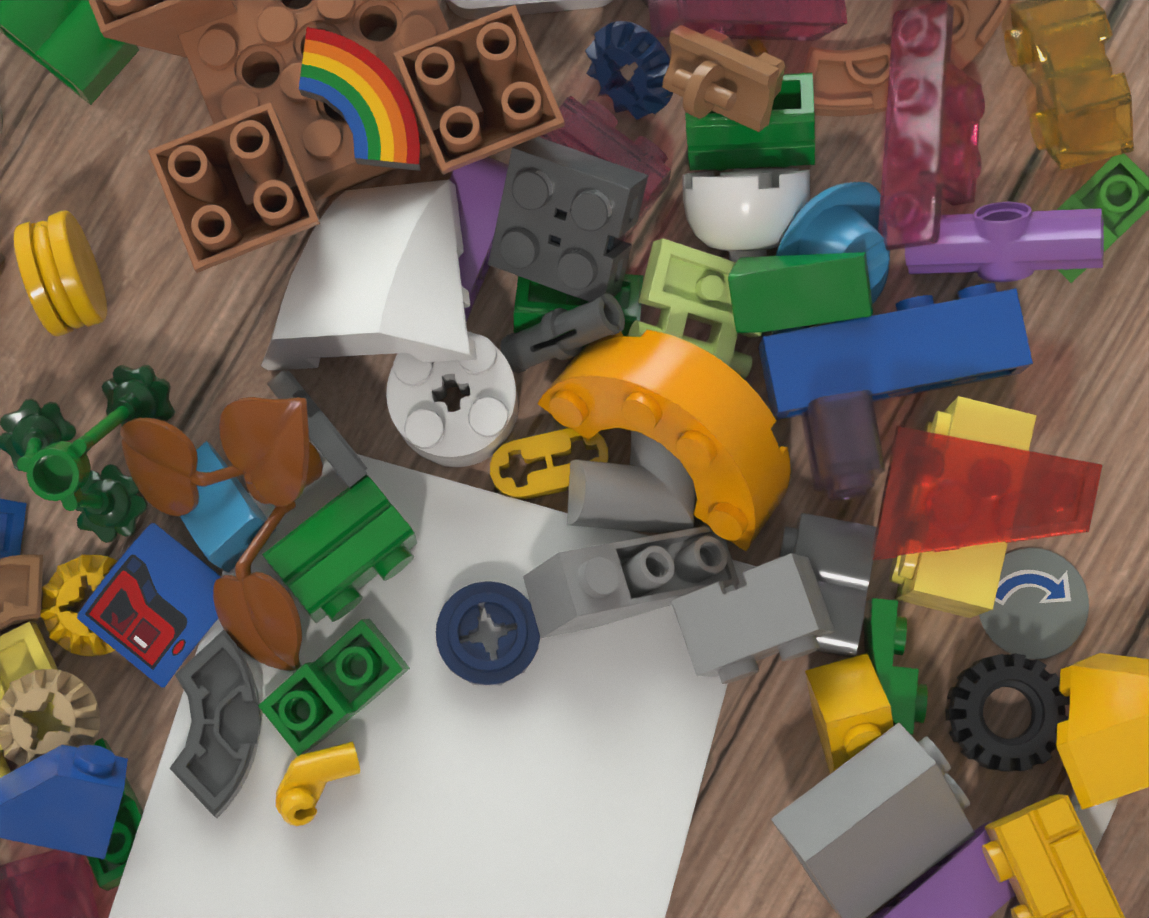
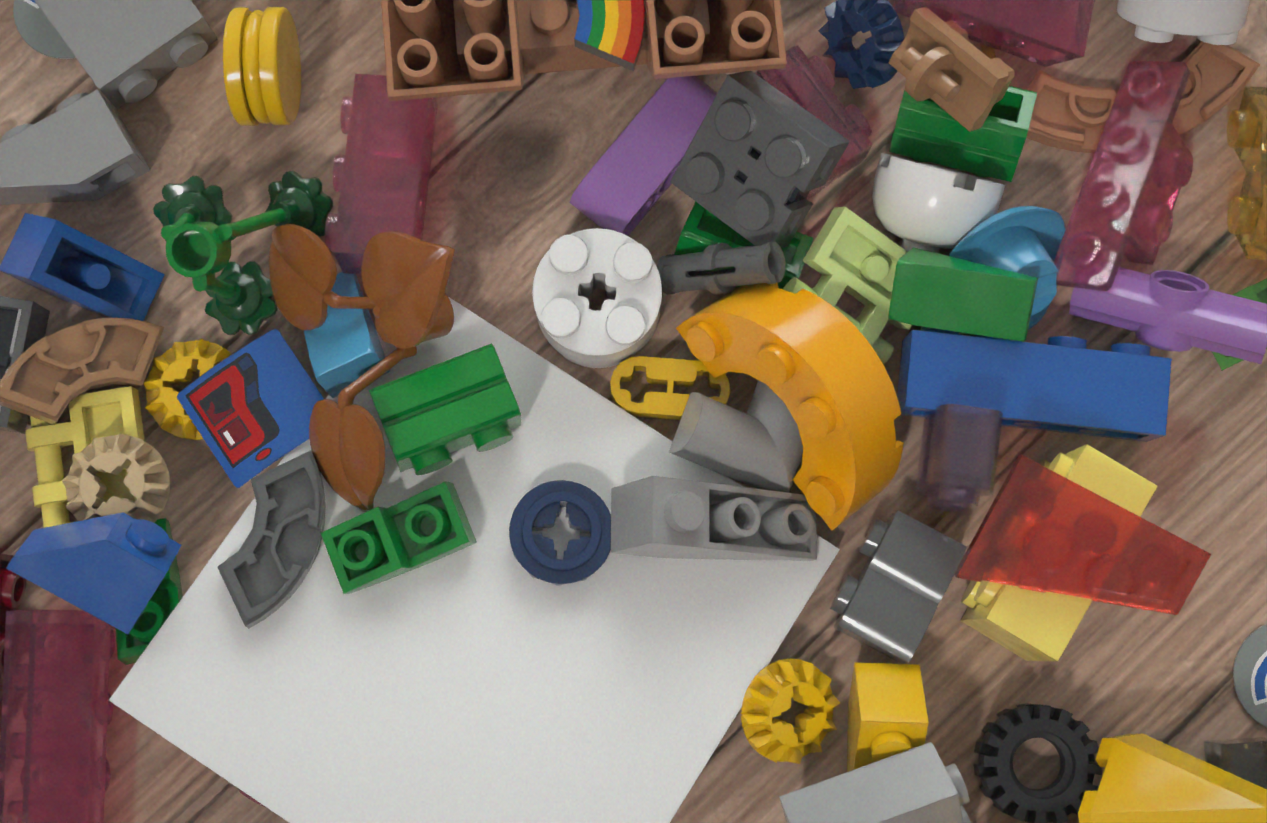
camera: 10 degrees right, 0 degrees up
white wedge [261,180,477,371] -> none
dark grey tile [267,370,368,488] -> none
yellow arm [275,741,360,826] -> none
light grey brick [671,553,835,684] -> none
green slope [863,598,928,735] -> none
light grey sticker [979,548,1089,659] -> none
none -> clear pink brick [325,73,438,275]
none -> yellow gear [741,658,840,764]

